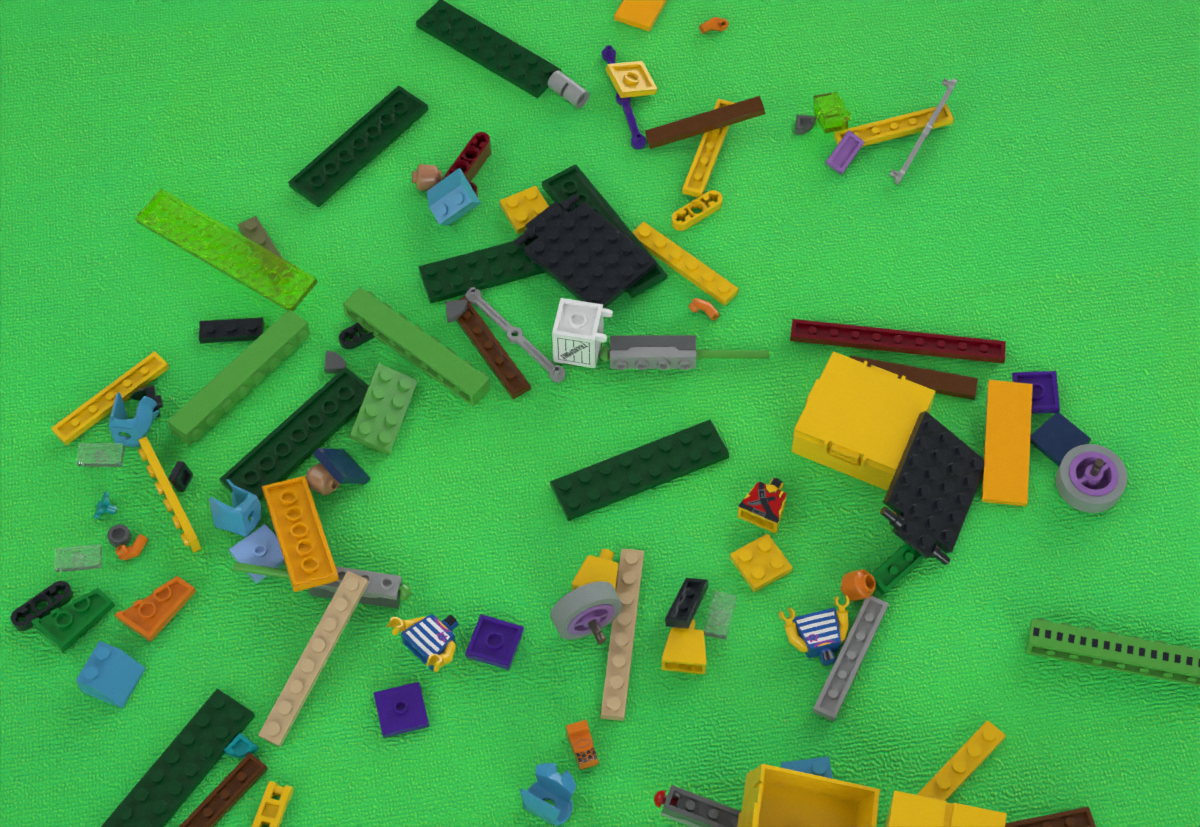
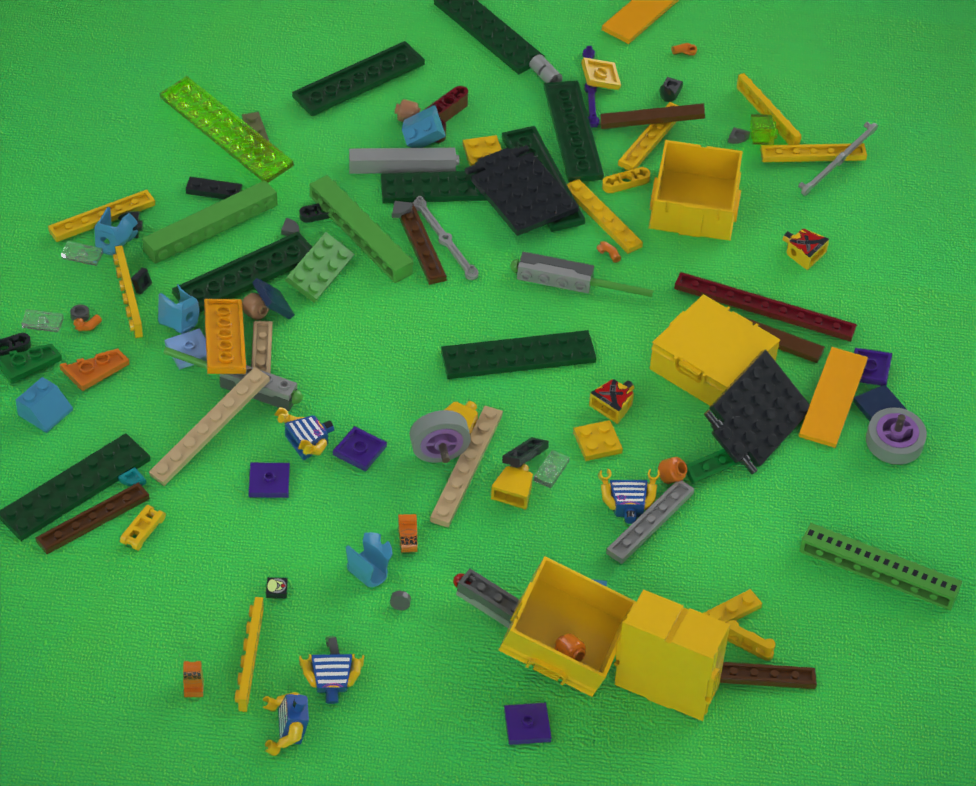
camera: 10 degrees right, 10 degrees down
teal plant [93,491,117,519] -> none
white container [552,298,613,368] -> none
medium lavender tile [825,130,865,175] -> none
none -> tan tile [251,321,273,373]
none -> light grey brick [349,148,459,174]
none -> dark green plate [544,80,604,183]
none -> yellow piece [649,140,743,241]
none -> plate [659,77,683,102]
none -> yellow plate [727,620,776,661]
none -> yellow plate [736,73,801,145]
none -> torso [783,229,829,270]

